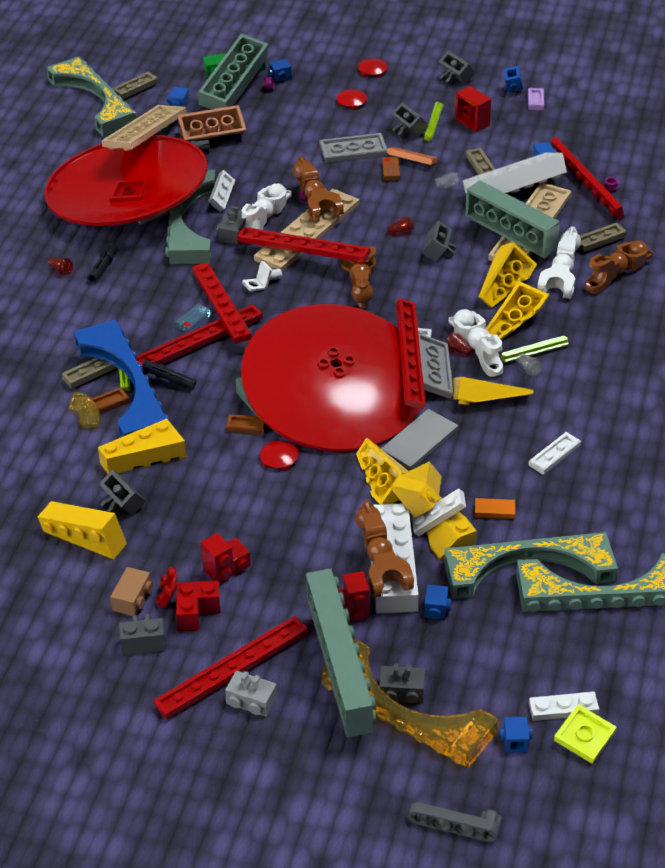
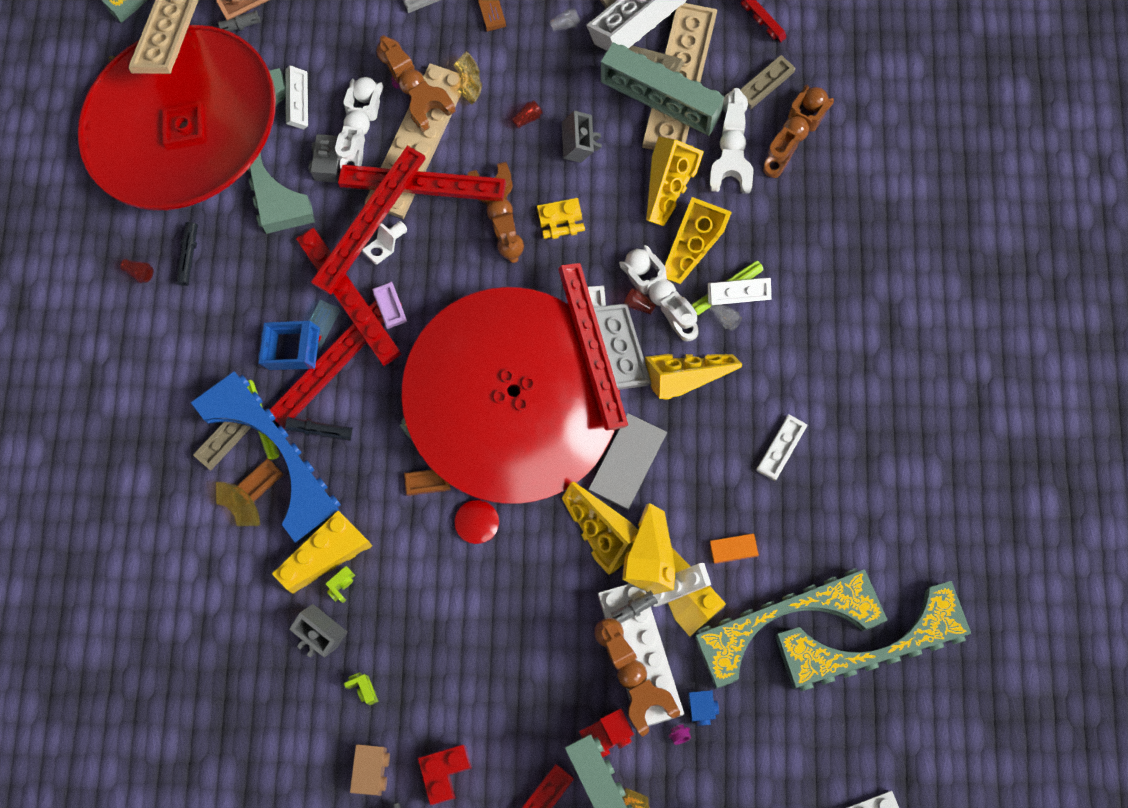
camera: 10 degrees left, 30 degrees up
yellow wedge [38,501,127,559] -> none
red dish [156,567,177,608] -> none
red brick [201,533,251,583] -> none
none -> blue window [258,321,320,370]
none -> red plate [311,145,426,295]
none -> lime bracket [326,566,356,603]
none -> lime bracket [344,673,379,705]
none -> lavender tile [372,282,407,329]
none -> clear yellow tile [453,51,482,105]
none -> yellow plate [537,198,585,239]
none -> dark grey pin [611,590,658,623]
none -> magenta plate [669,725,691,745]
none -> white plate [708,278,771,305]

